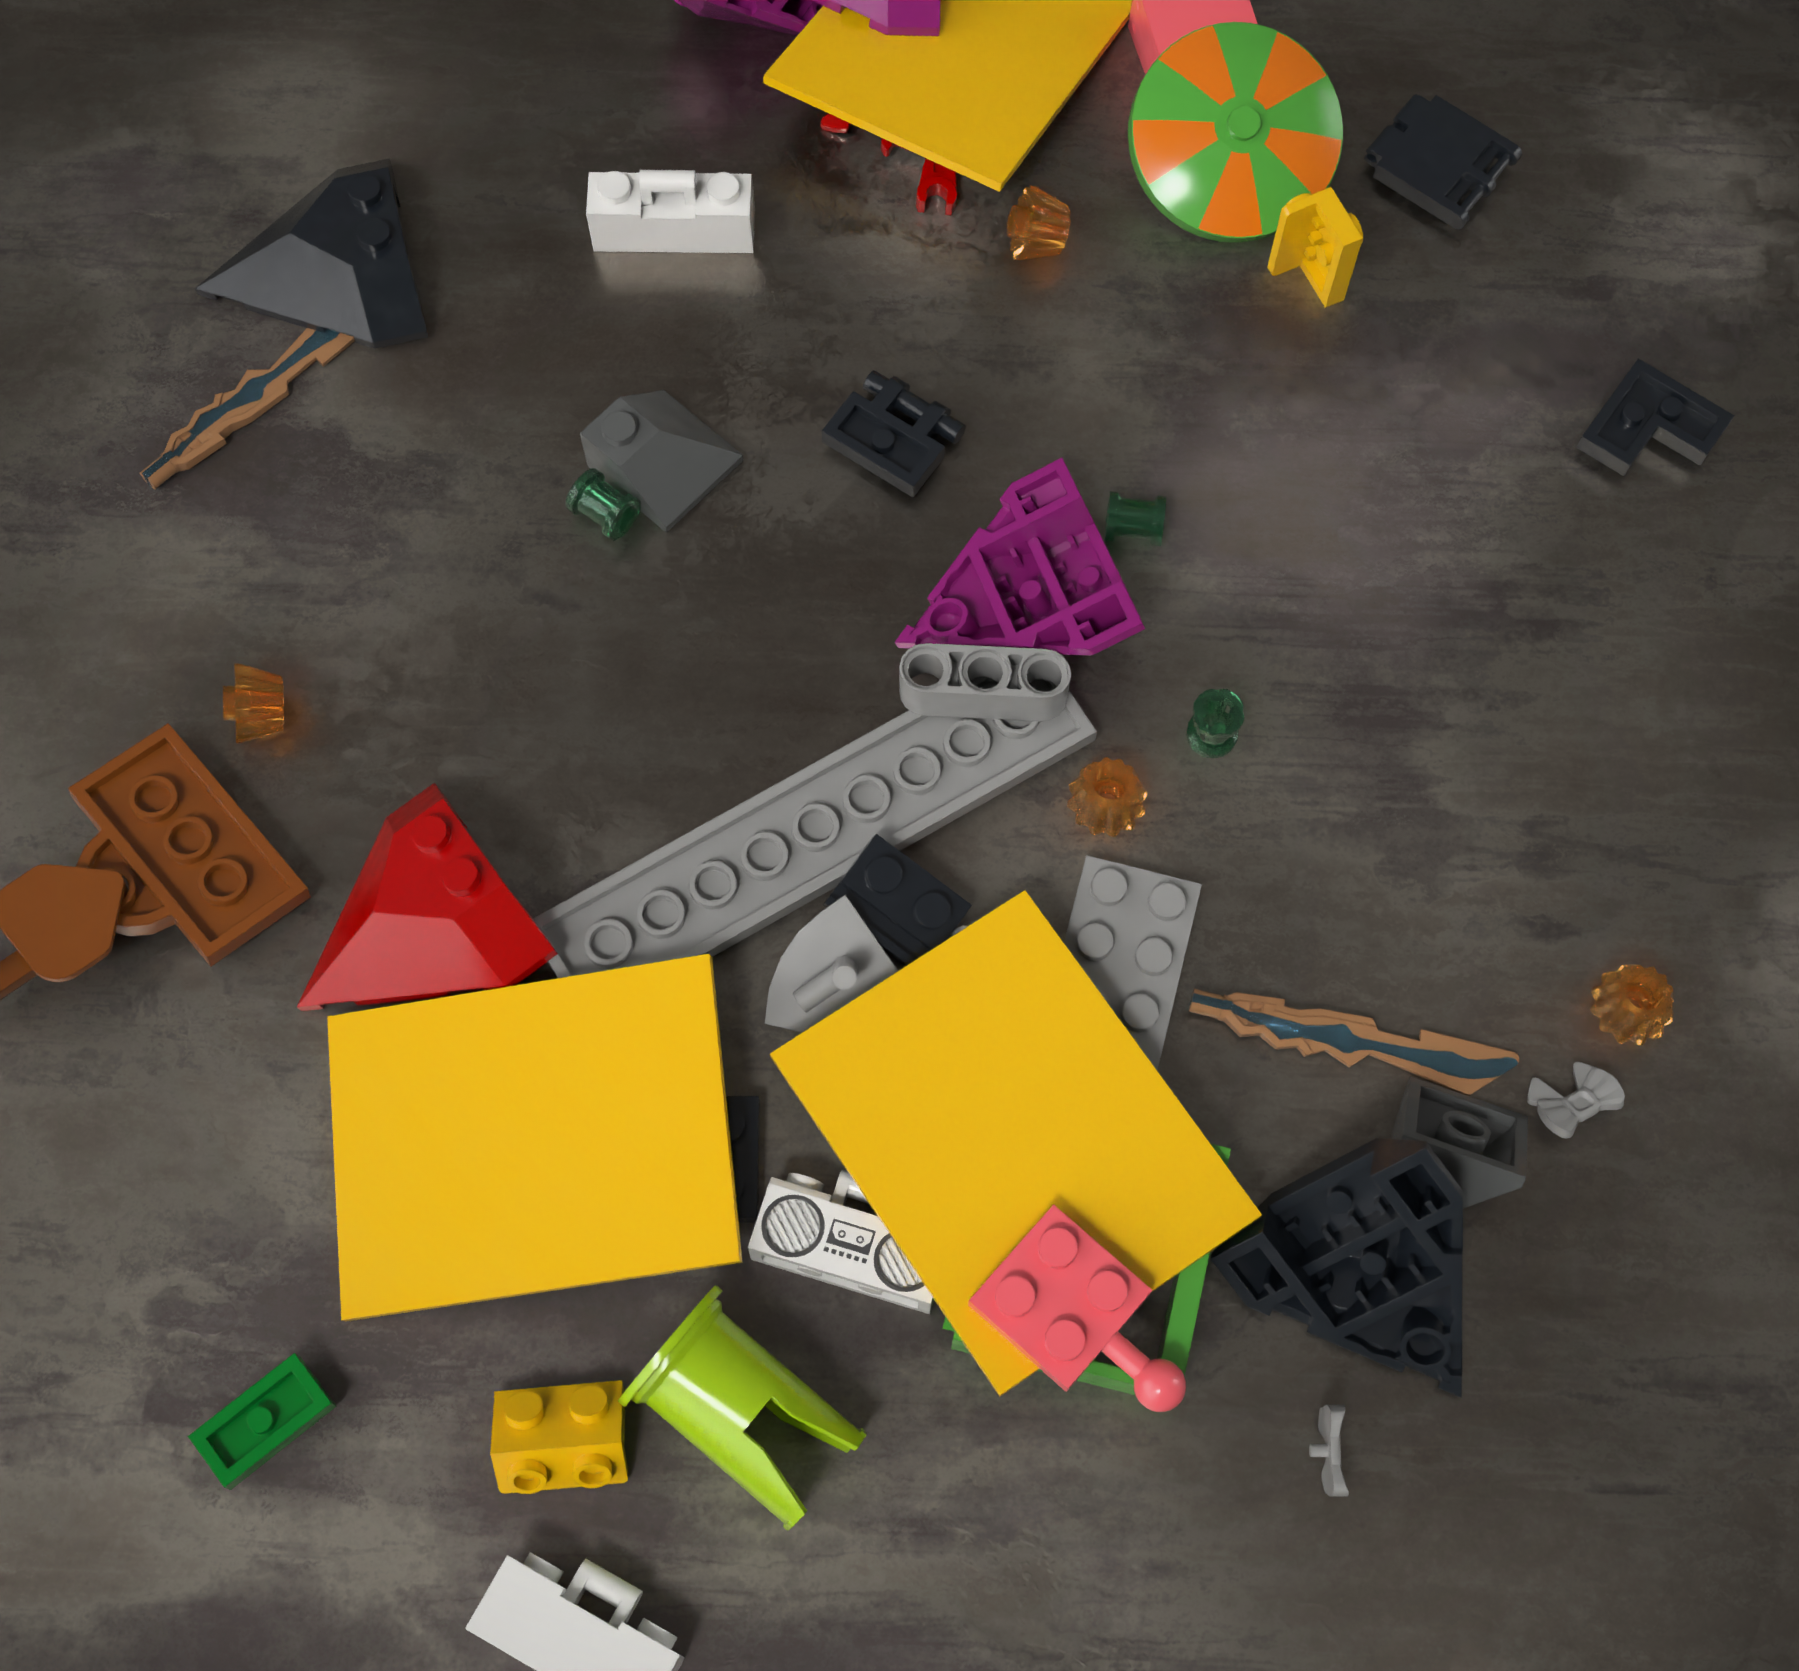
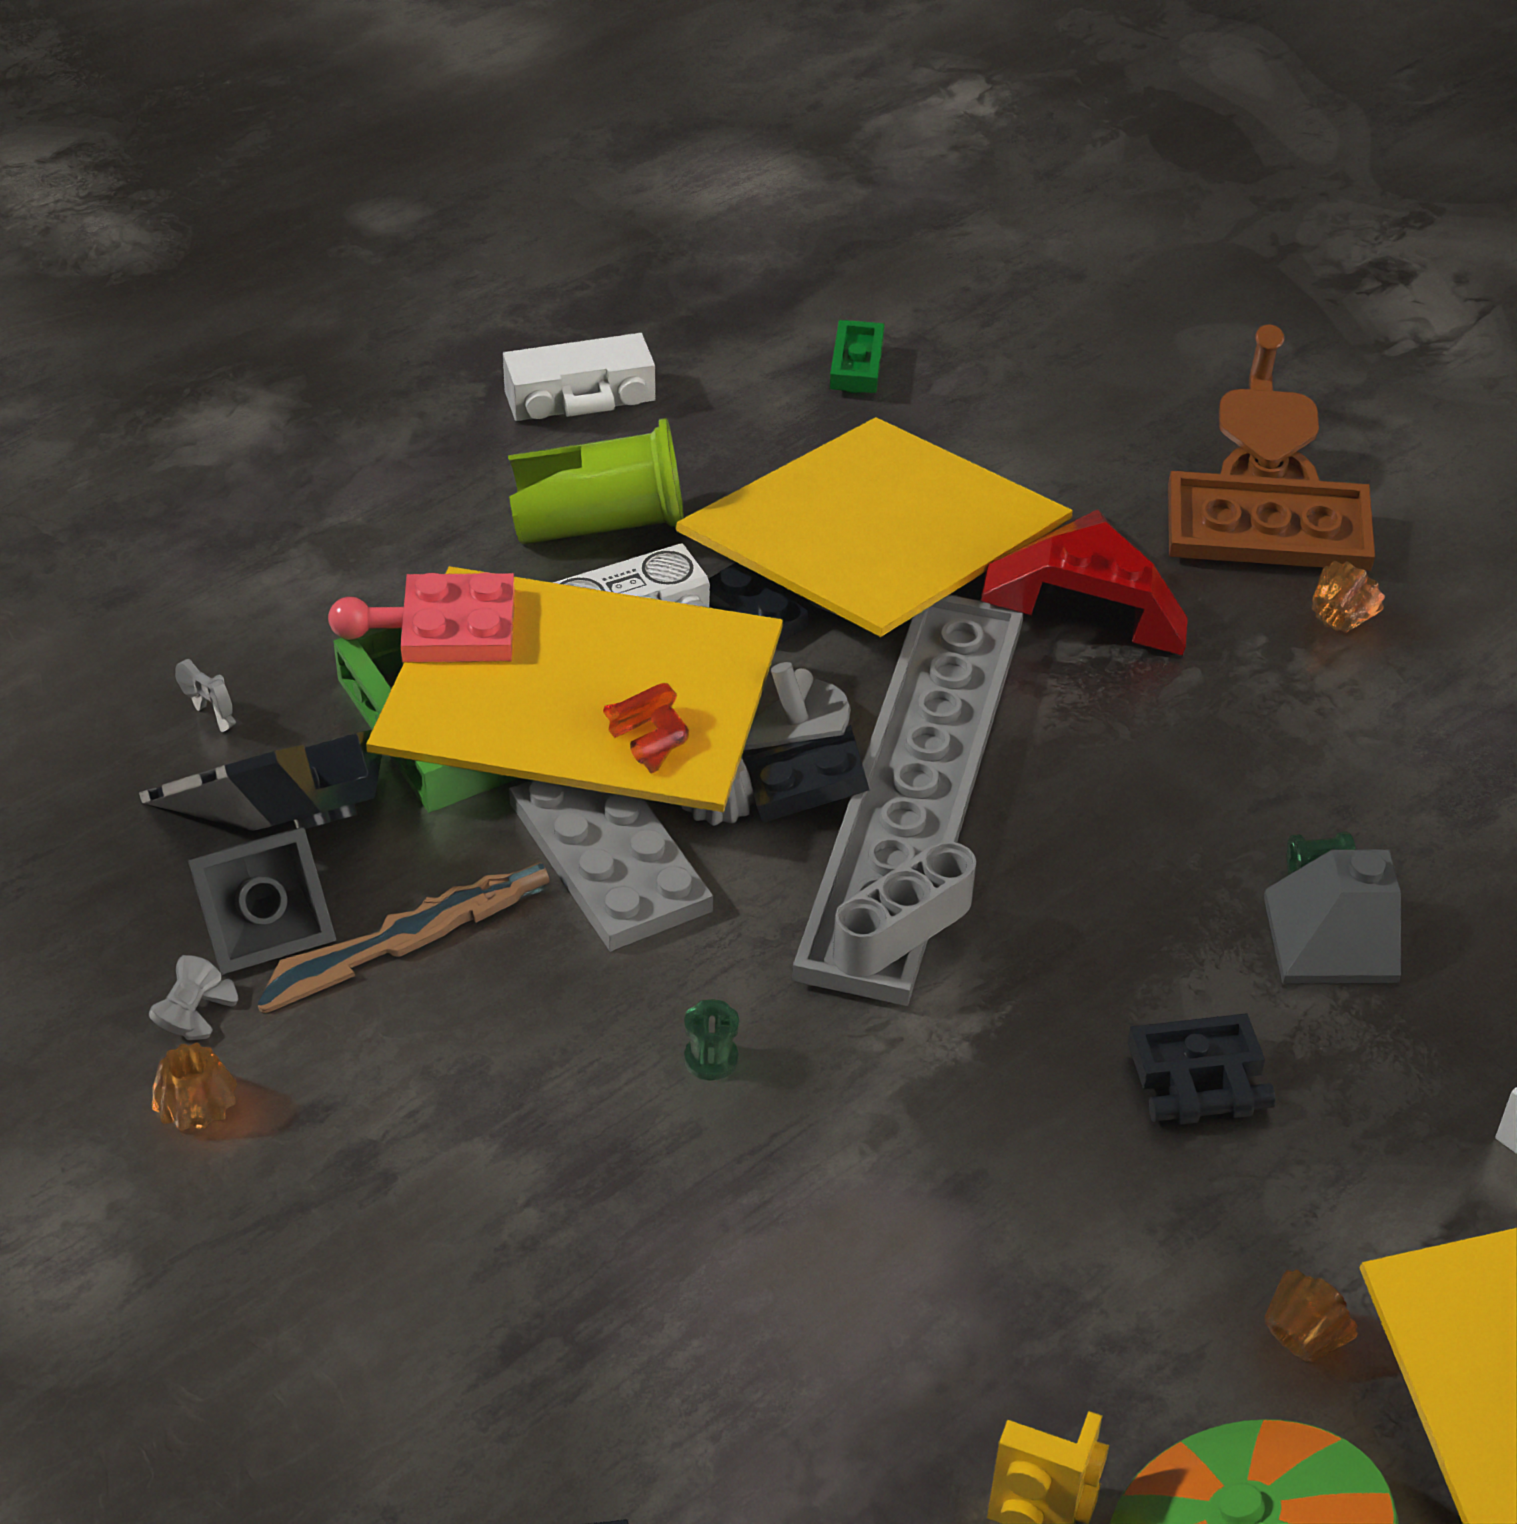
camera: 135 degrees right, 25 degrees down
yellow bracket [490,1380,628,1494] -> none
magenta wedge [894,458,1146,656] -> none
clear orange piece [1067,757,1147,837] -> none
clear green bush [1104,491,1166,547] -> none
none -> clear red piece [603,683,689,774]

